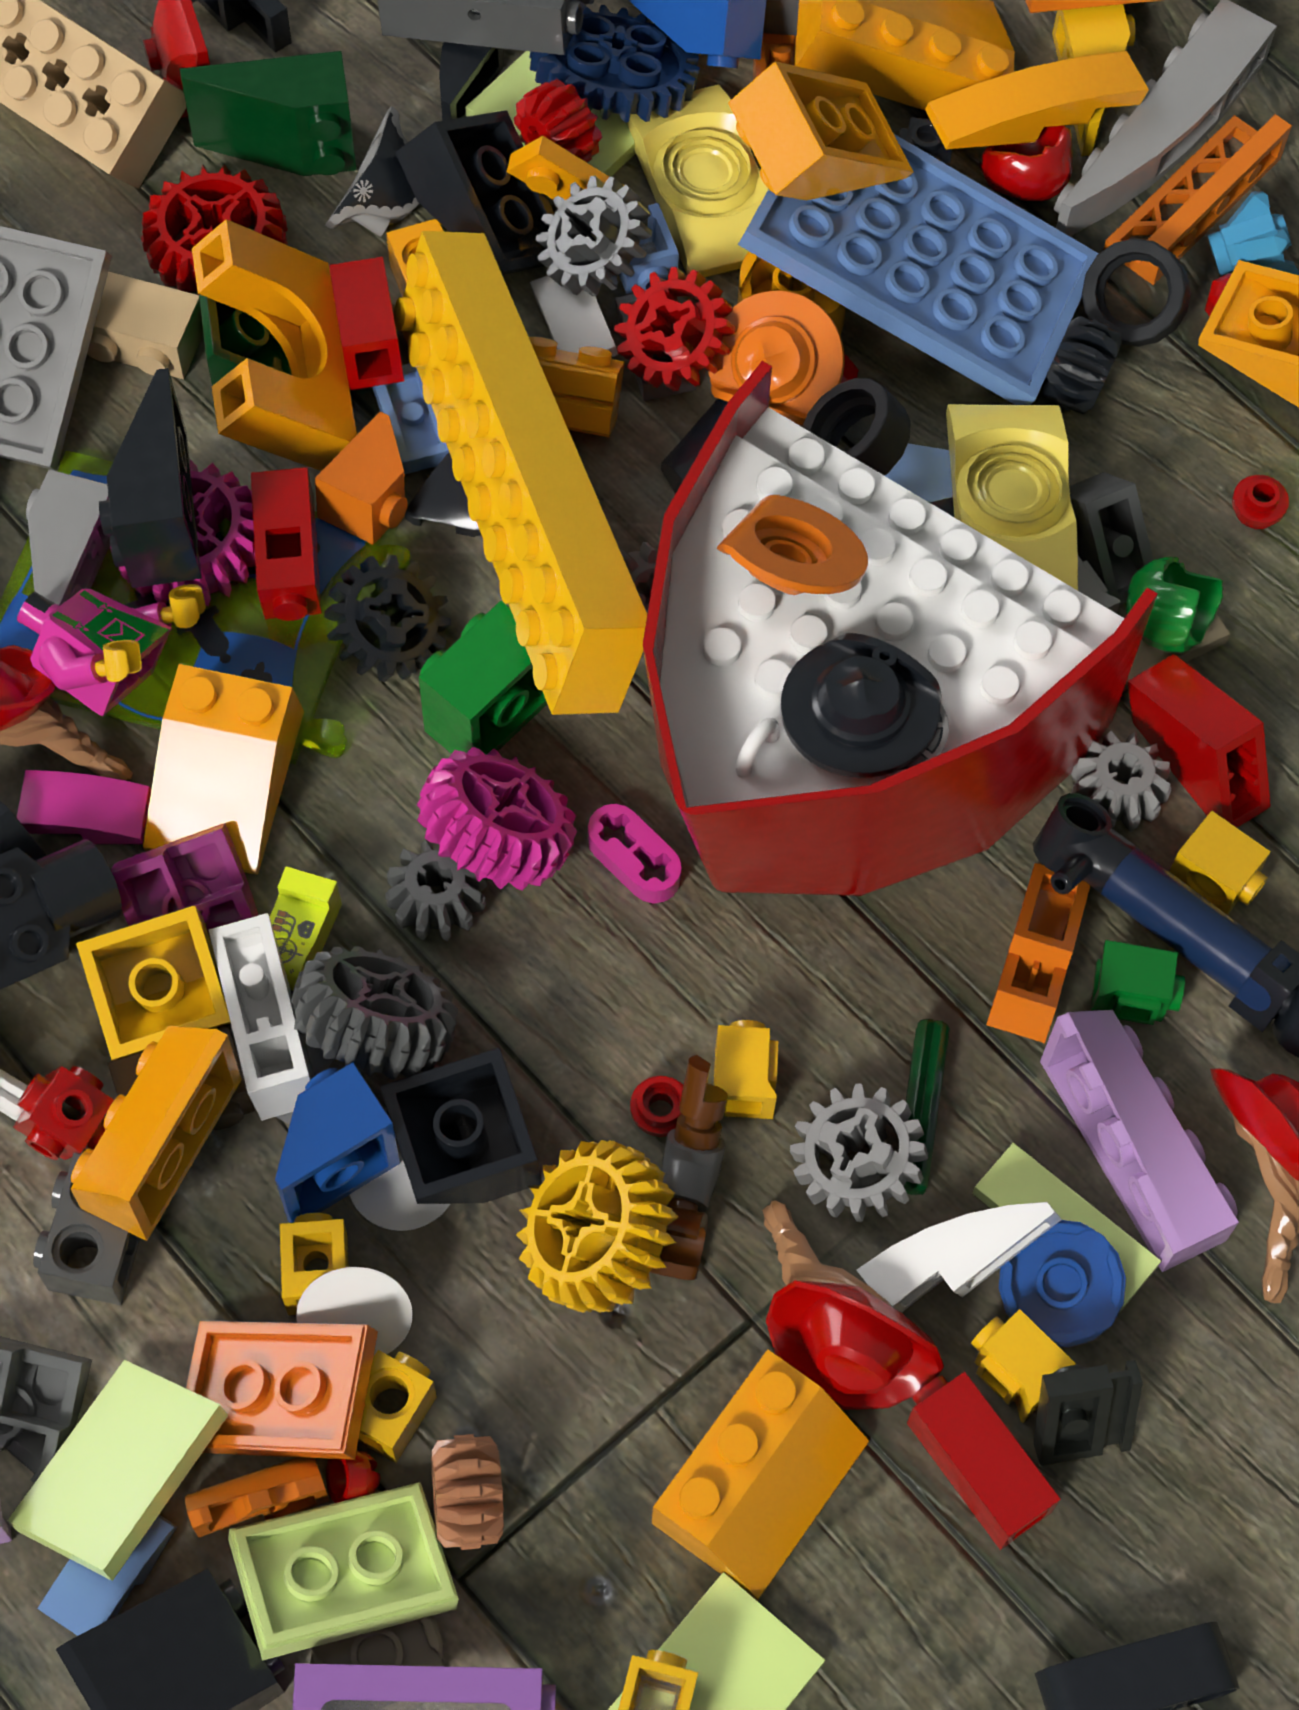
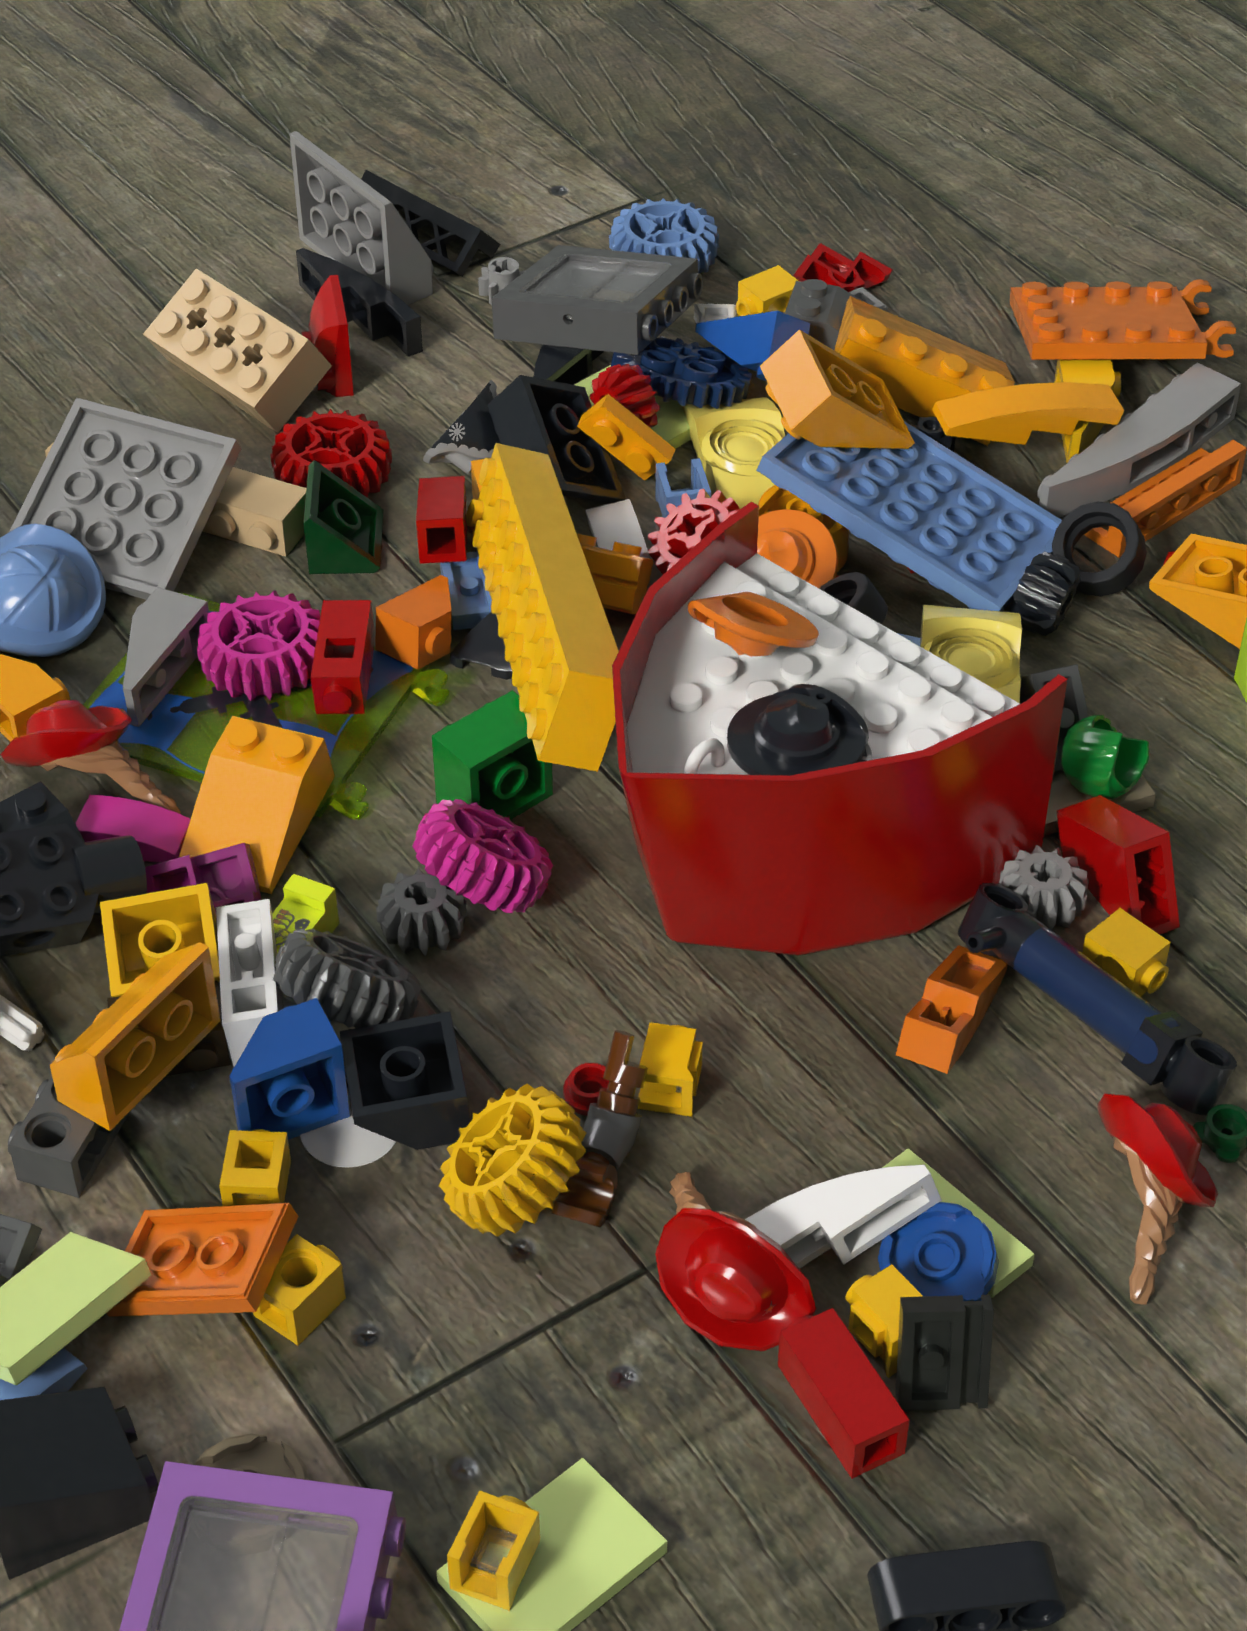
camera: 10 degrees right, 20 degrees down
red brick [13,1066,114,1160] -> none
dark pink torso [17,584,206,717] -> none
black slope [99,368,202,588] -> none
dark green slope [180,51,356,176] -> none
orange slope [185,1457,330,1538] -> none
light orange arch [192,219,357,471] -> none
yellowish green tile [228,1482,459,1661] -> none
white sticker [296,1267,412,1355] -> none
black gear [324,554,451,682] -> none
red hinge [326,1451,381,1503] -> none
nougat gear [431,1434,504,1550] -> none
dark grey gear [536,176,652,297] -> none
dark pink beam [588,804,682,904] -> none
light orange slope [652,1349,869,1601] -> none
light grey gear [790,1084,928,1222] -> none
dark green axle [898,1019,950,1196] -> none
red hair [982,126,1073,201] -> none
lavender wedge [1040,1010,1239,1272] -> none
green window [1090,940,1185,1025] -> none
dark azure rock [1207,191,1299,276] -> none
red plate [1232,475,1289,529] -> none

